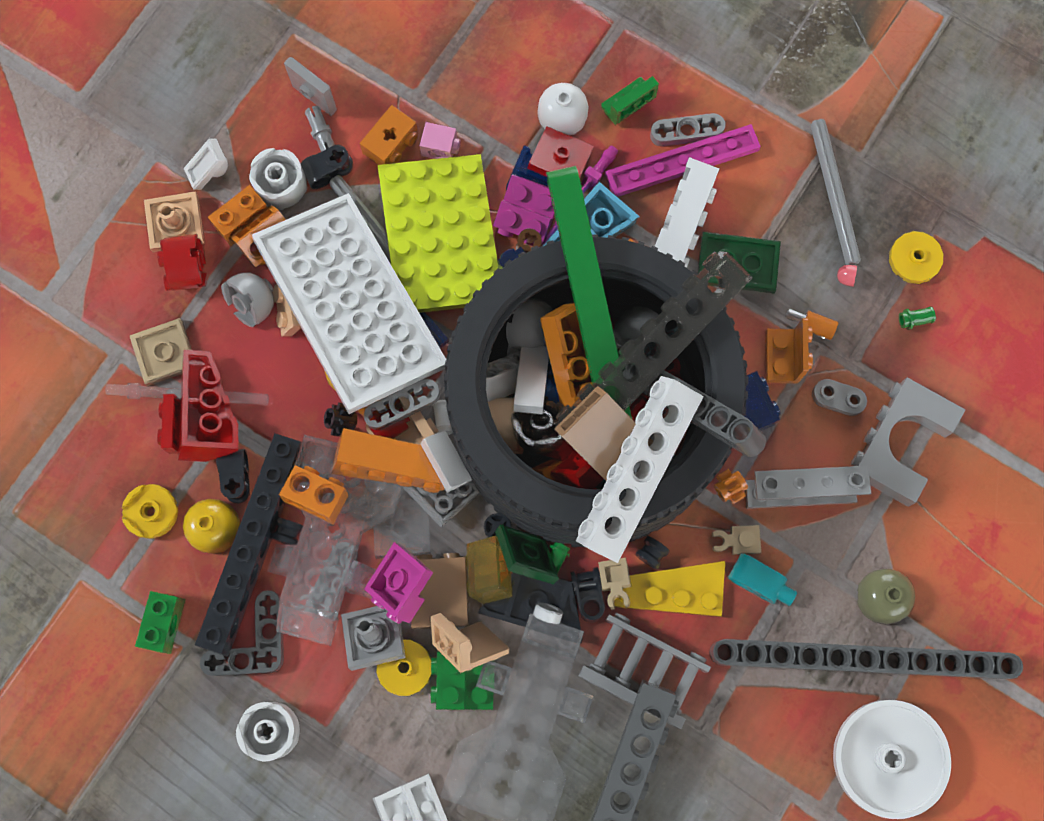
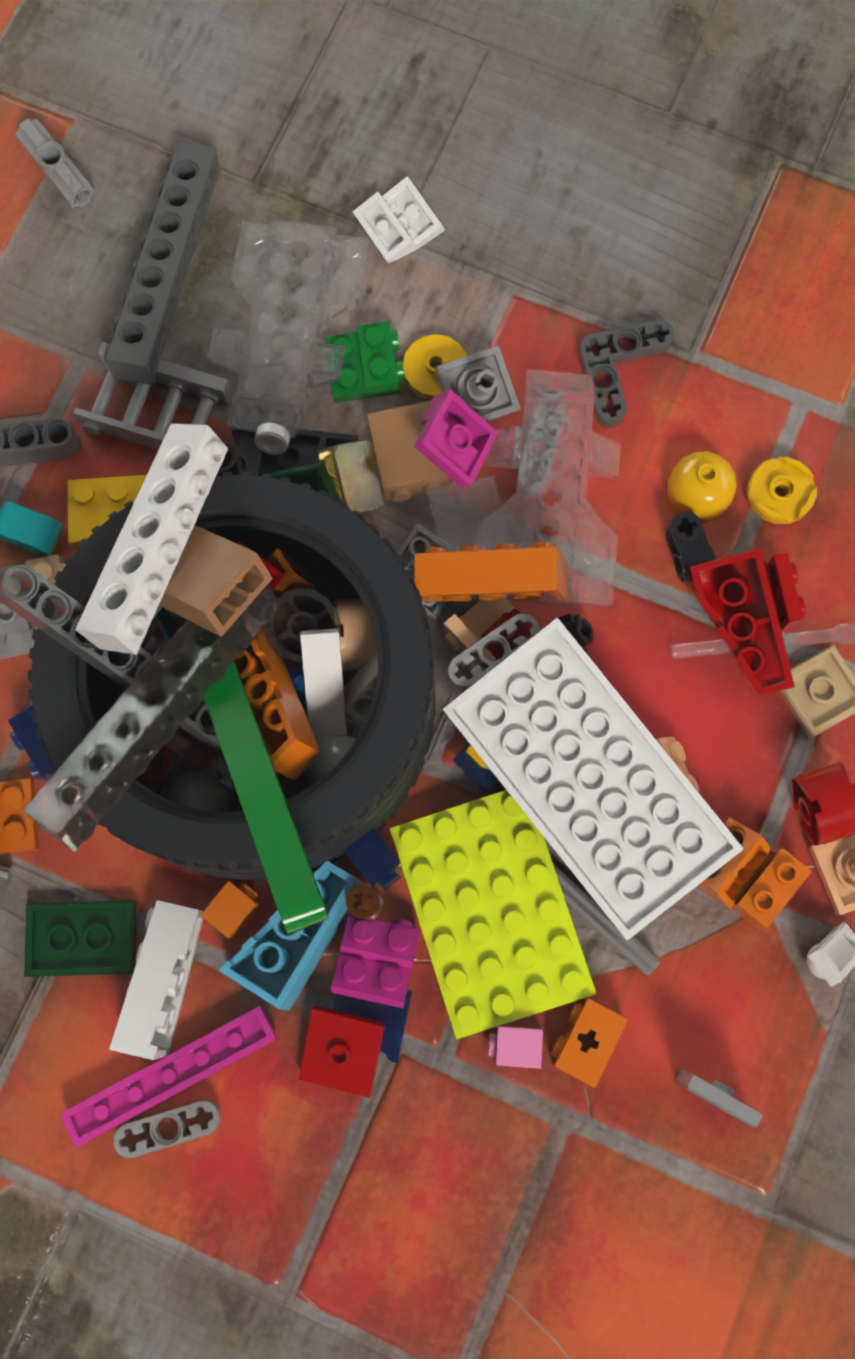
camera: 175 degrees right, 0 degrees up
green brick [135,591,186,654] -> none
black brick [195,433,305,657] -> none
light grey cylinder [221,273,273,327] -> none
white brick [236,702,300,762] -> none
white brick [249,148,307,210] -> none
black wheel [271,517,304,547] -> none
orange brick [279,465,349,524] -> none
black piece [301,145,354,189] -> none
light grey pin [305,106,337,155] -> none
white slope [420,431,472,493] -> none
light nougat bracket [431,613,509,673] -> none
white pin [433,400,453,435] -> none
white cylinder [538,83,589,136] -> none
dark pink sword [542,146,618,246] -> none
green bracket [601,76,659,126] -> none

